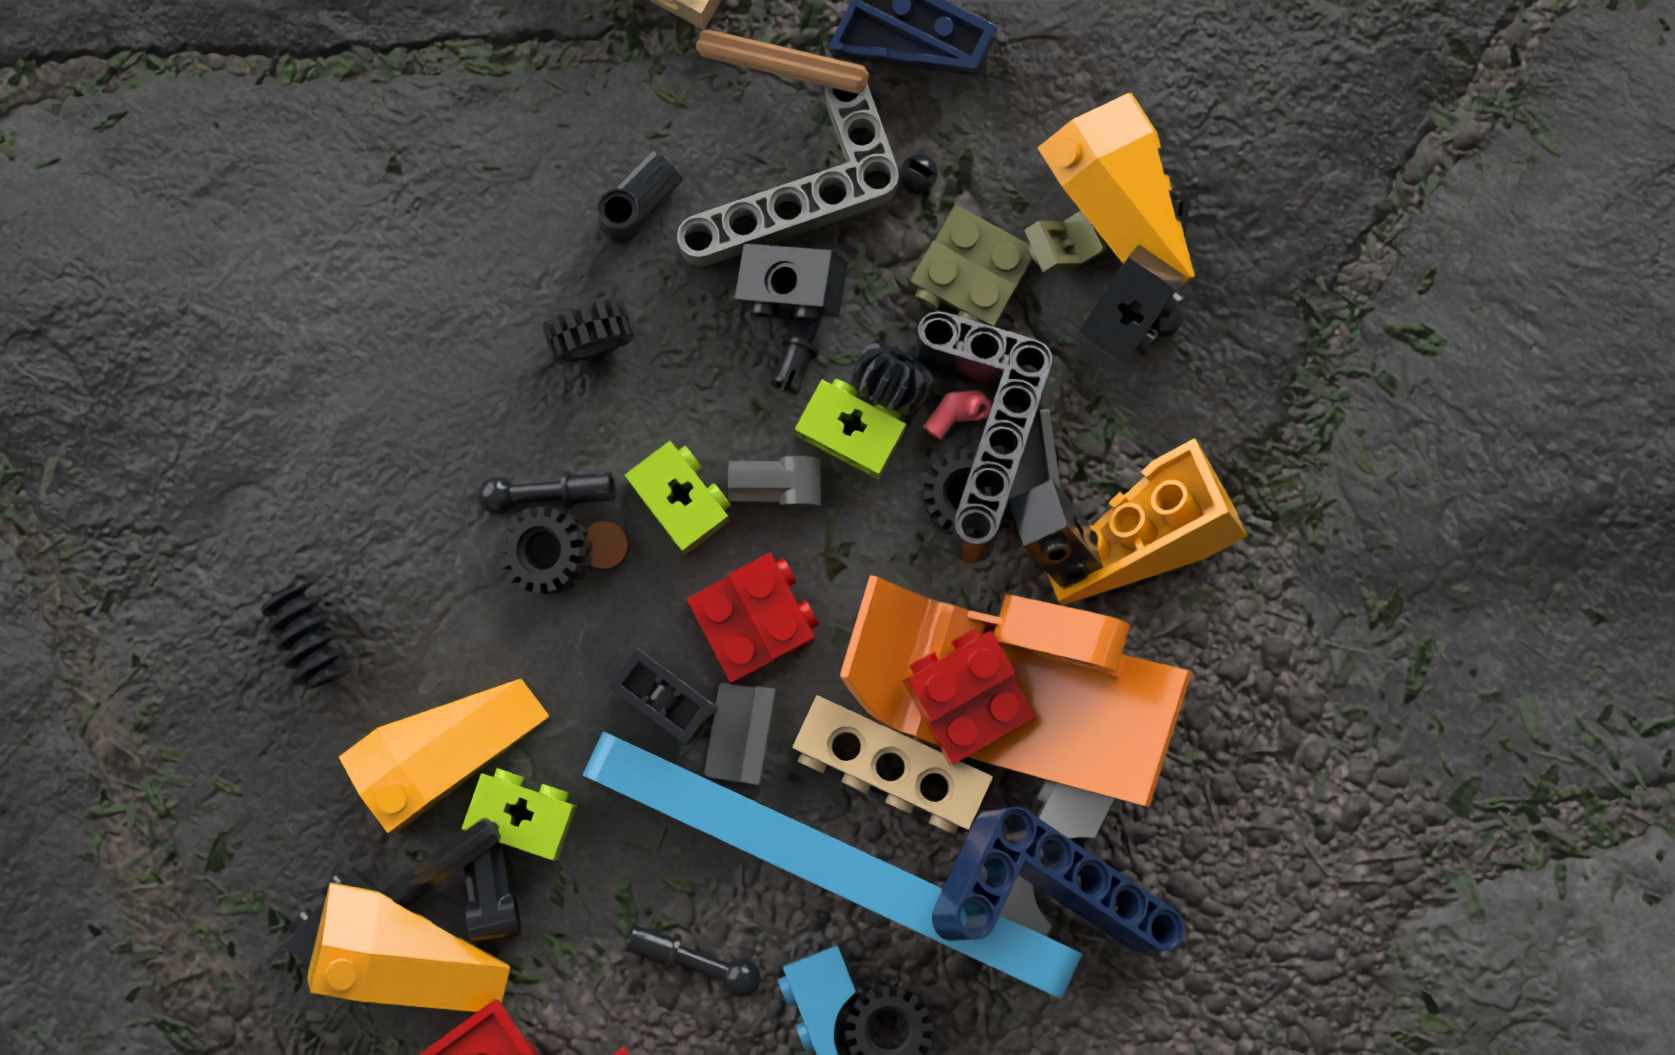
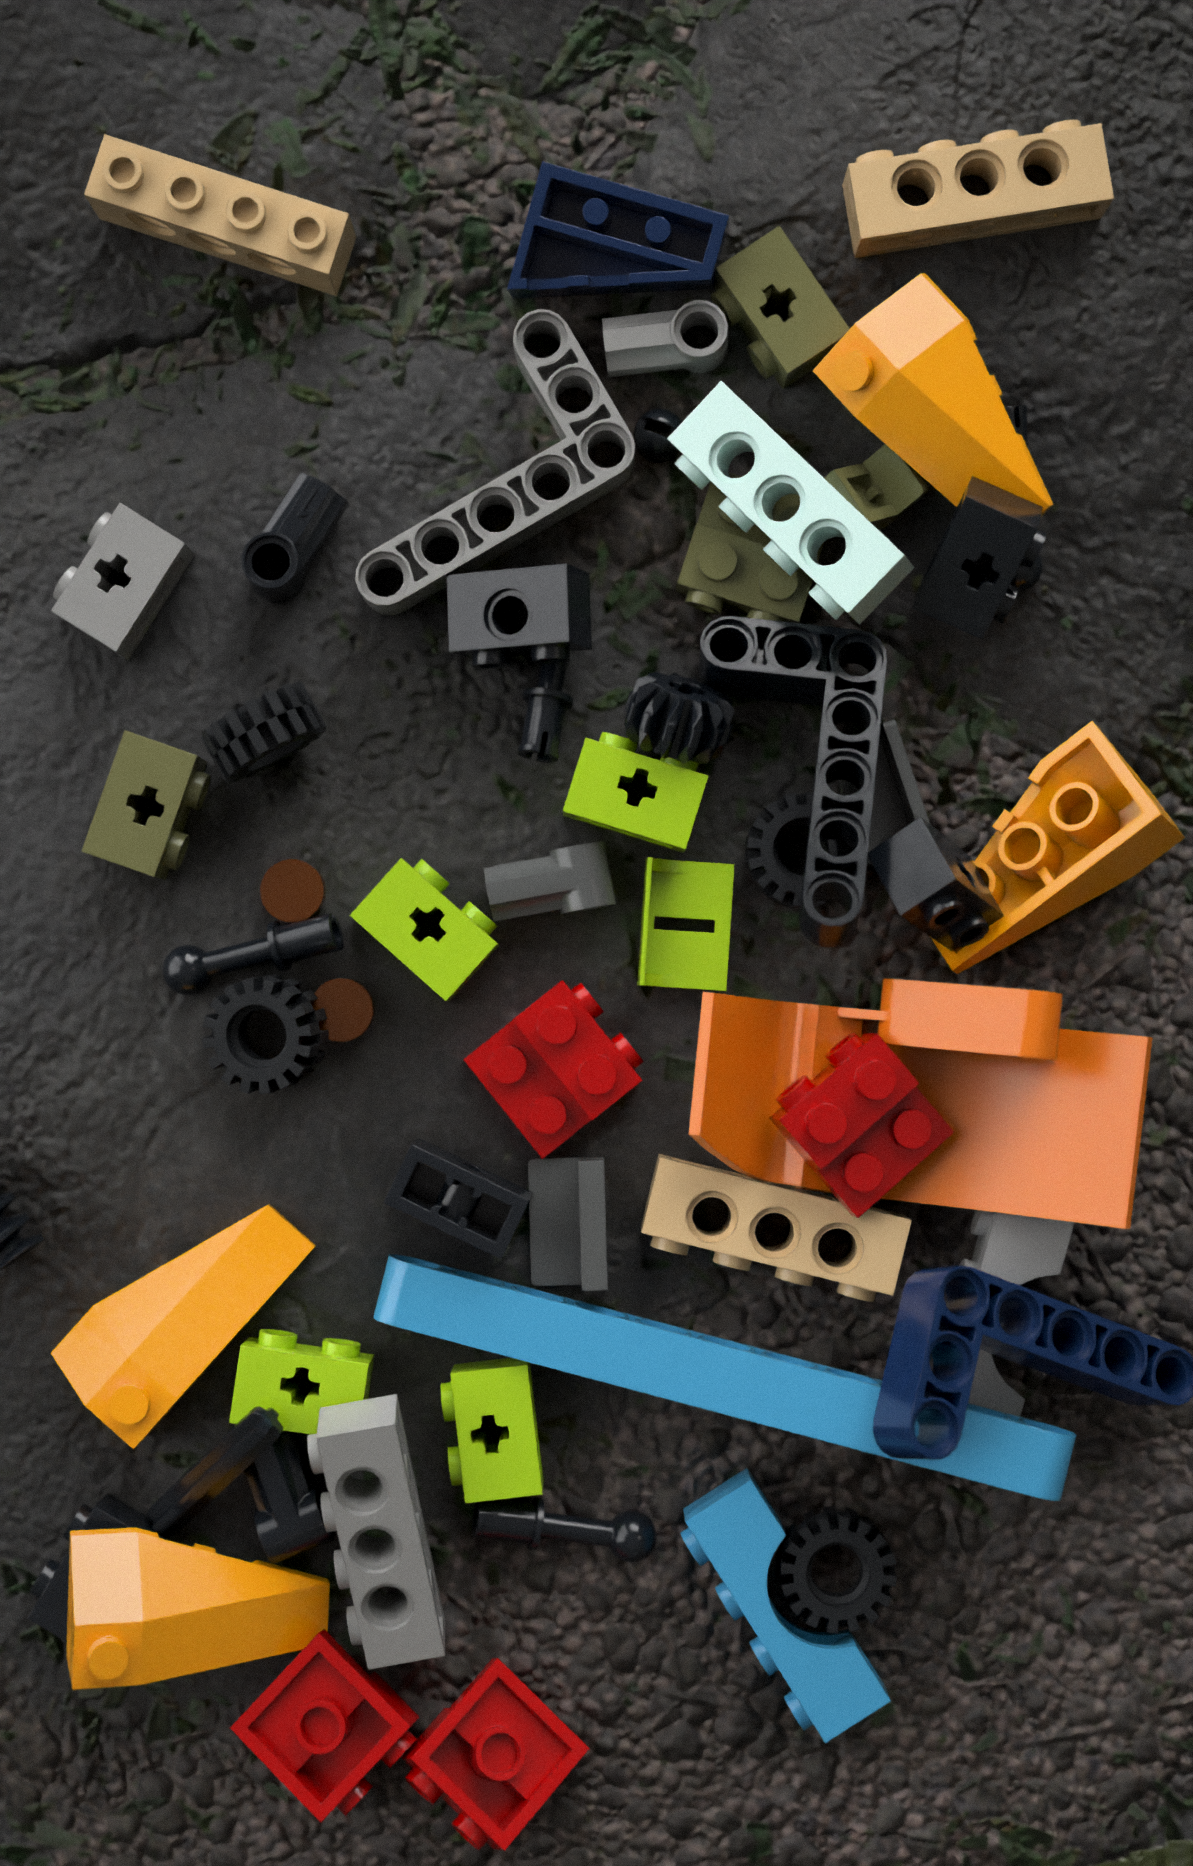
camera: 10 degrees left, 5 degrees up
medium nougat axle [696,29,869,94] -> none
coral arm [922,390,992,441] -> none
none -> light grey brick [51,503,195,660]
none -> olive brick [81,730,211,880]
none -> reddish brown tile [260,859,326,923]
none -> light grey brick [307,1394,445,1670]
none -> lime brick [440,1358,544,1504]
none -> light grey piece [602,300,728,377]
none -> lime piece [637,857,735,991]
none -> light aqua brick [667,381,915,624]
none -> olive brick [711,225,850,389]
none -> tan brick [842,120,1114,258]

